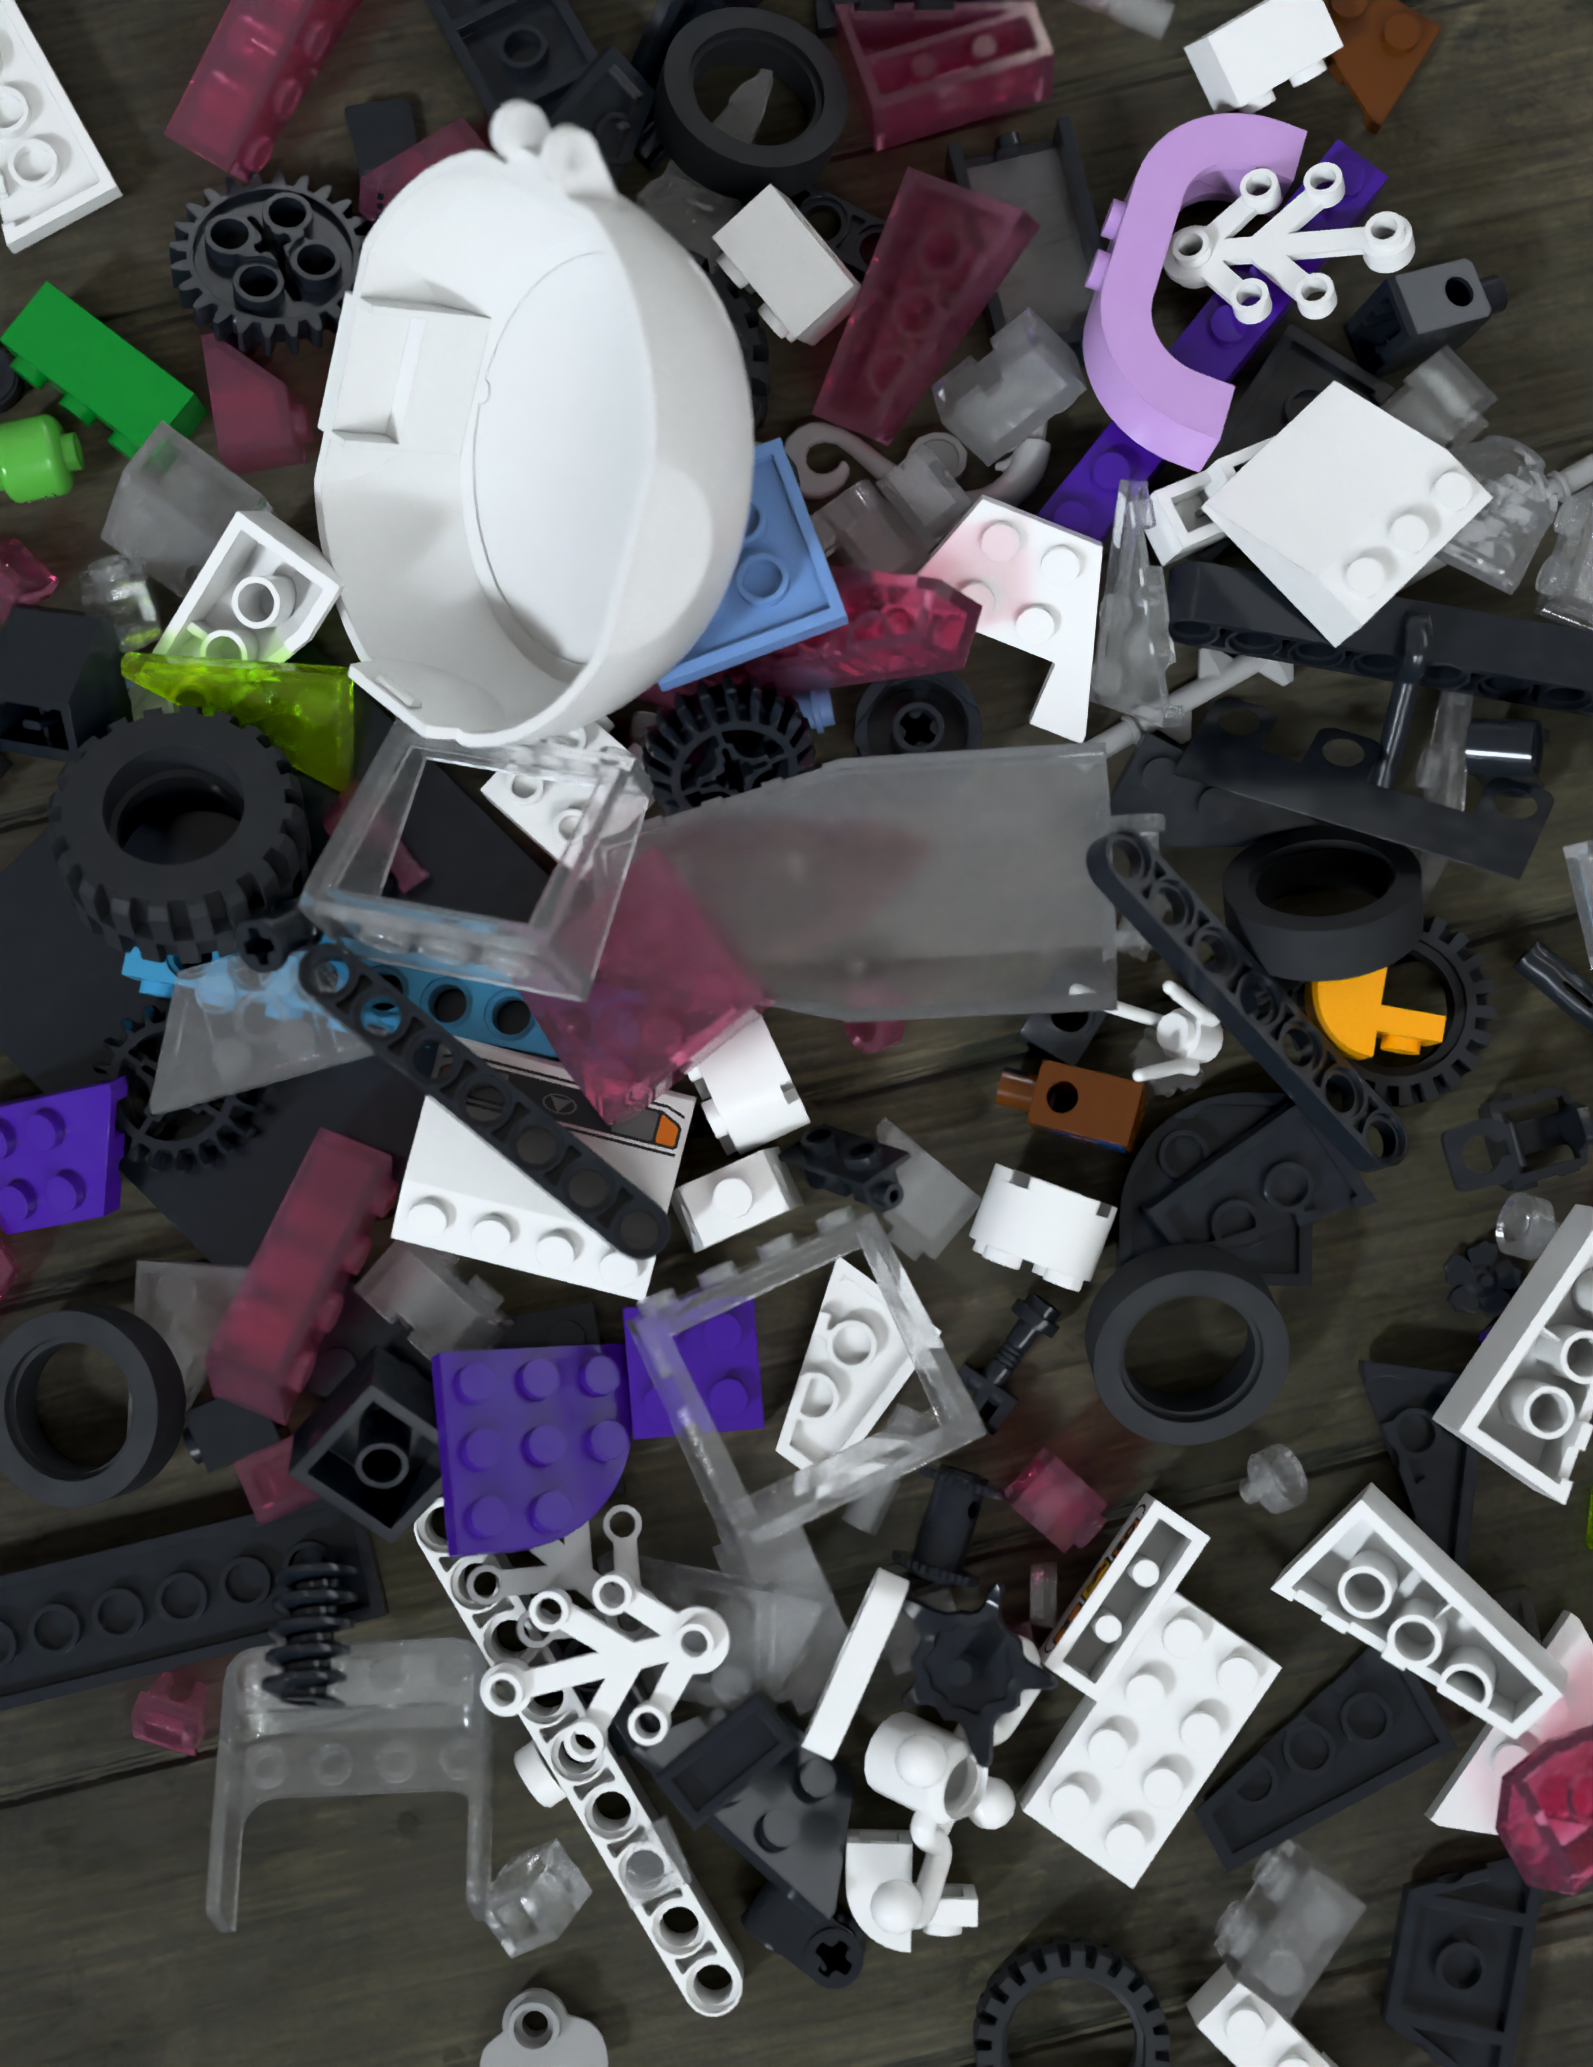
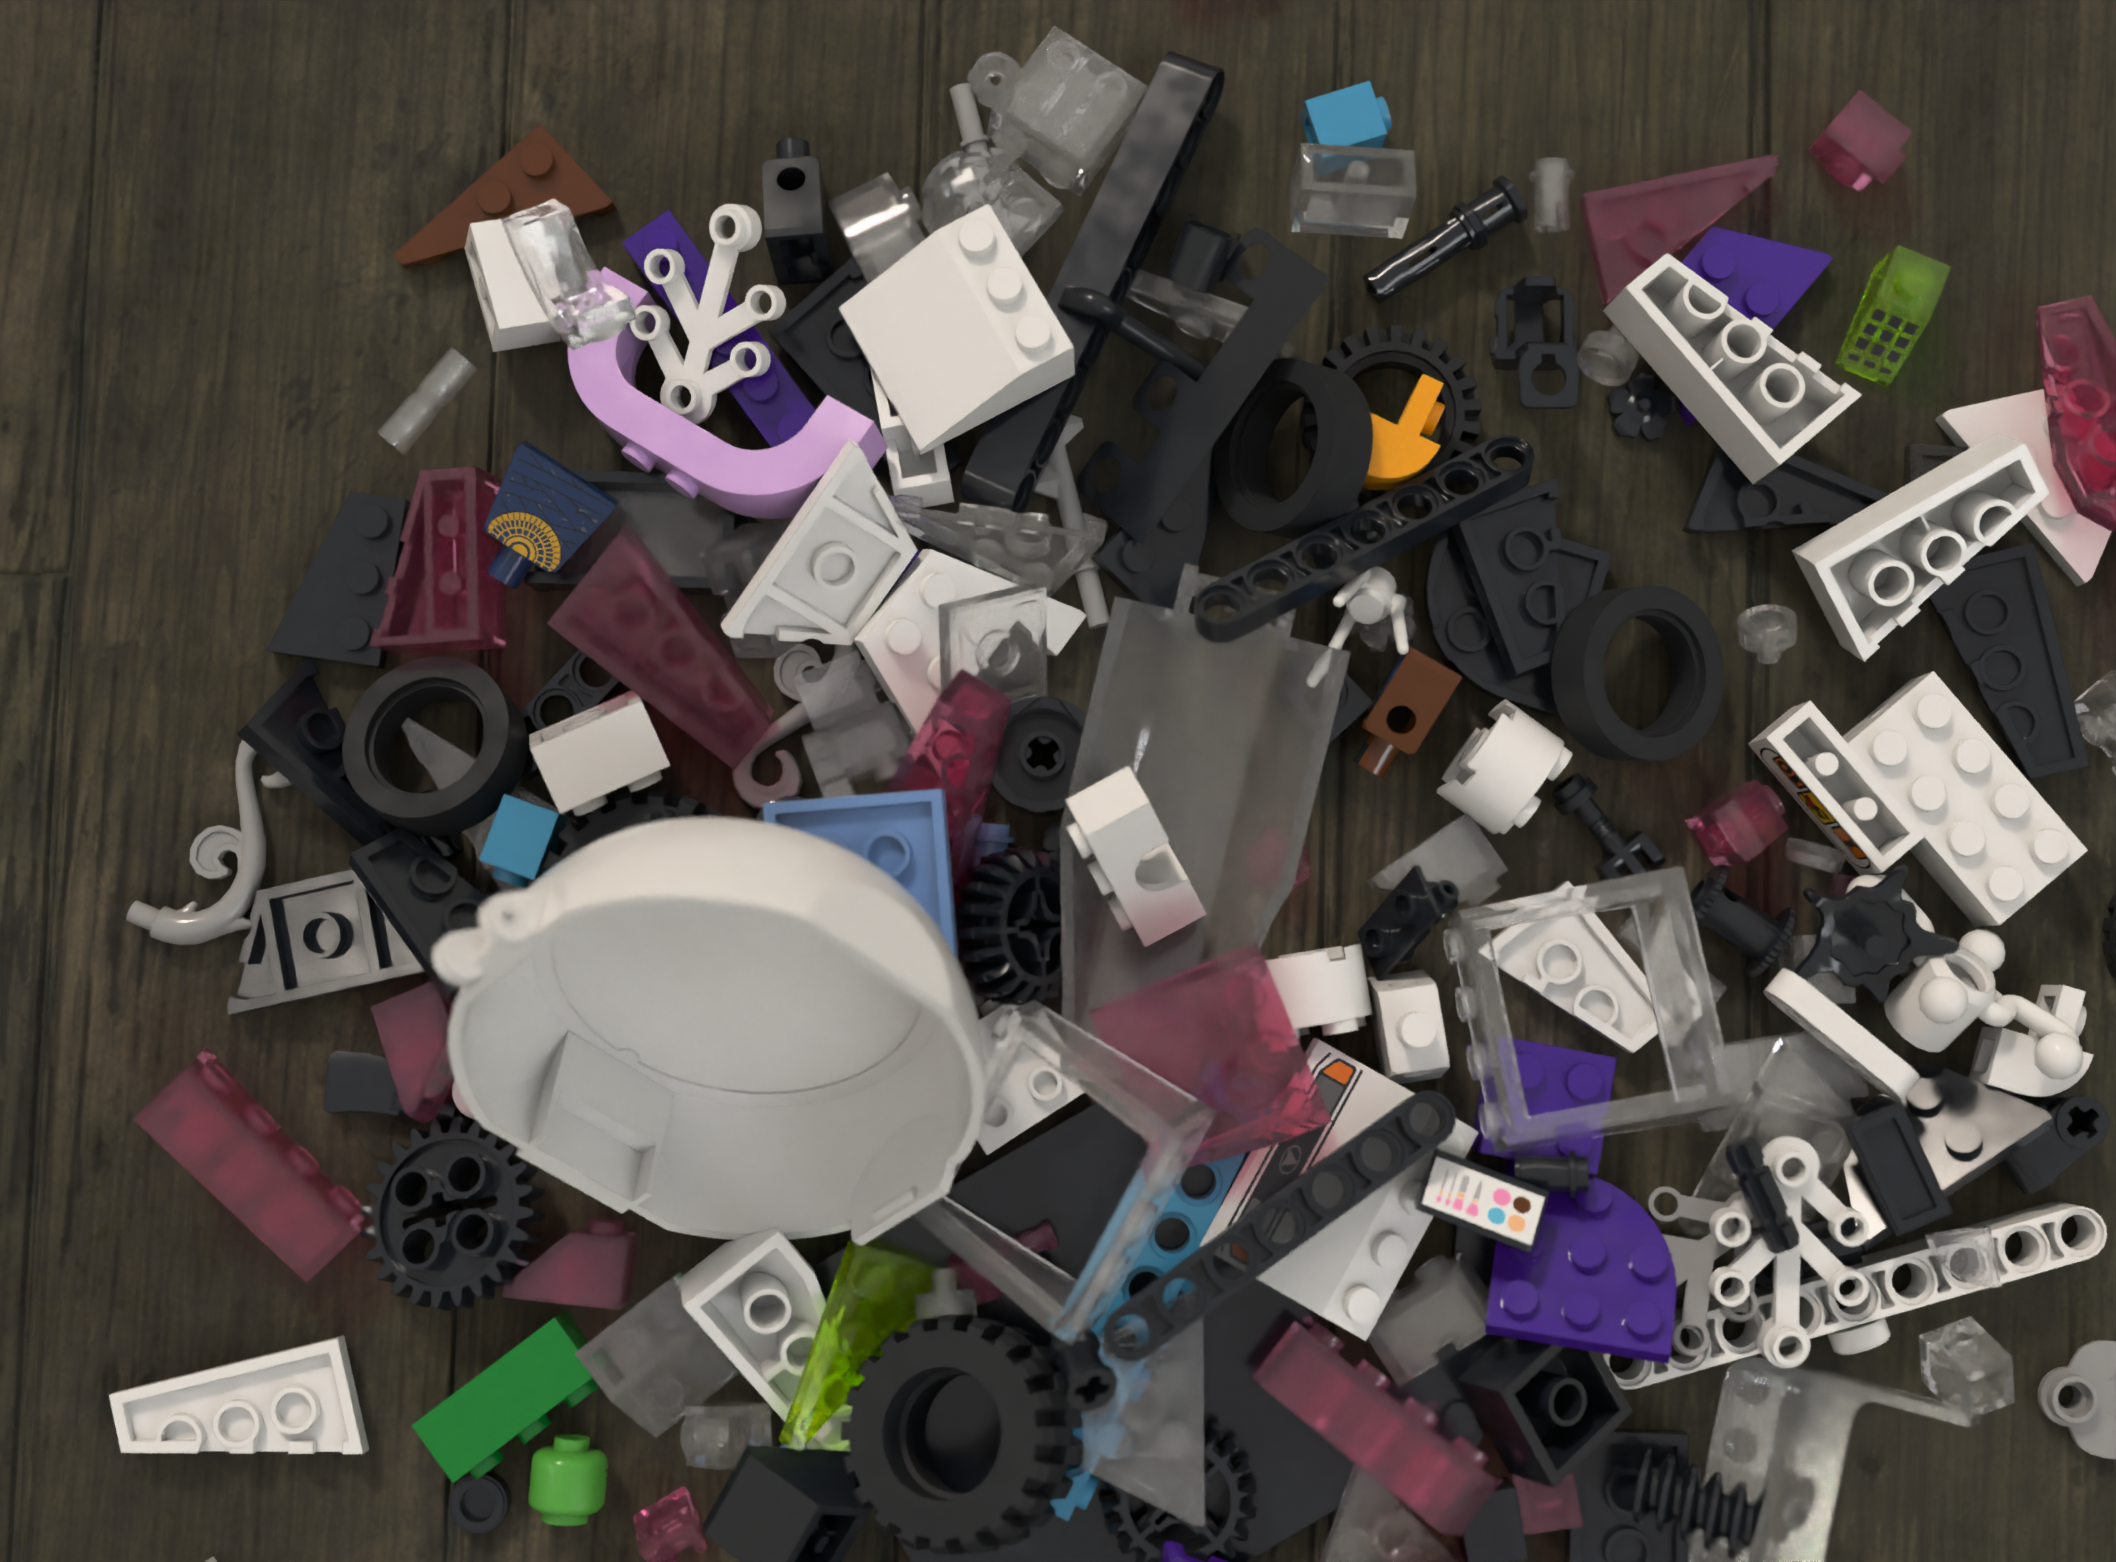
camera: 75 degrees left, 0 degrees up
none -> dark azure brick [479,794,570,888]
none -> dark blue torso [483,441,620,589]
none -> clear arch [501,199,637,350]
none -> white wing [721,439,918,645]
none -> clear tile [916,1268,977,1320]
none -> clear tile [938,582,1048,722]
none -> white arch [1065,766,1207,947]
none -> slope [1414,1148,1549,1253]
none -> black pin [1515,1150,1589,1198]
none -> black axle [1725,1137,1799,1254]

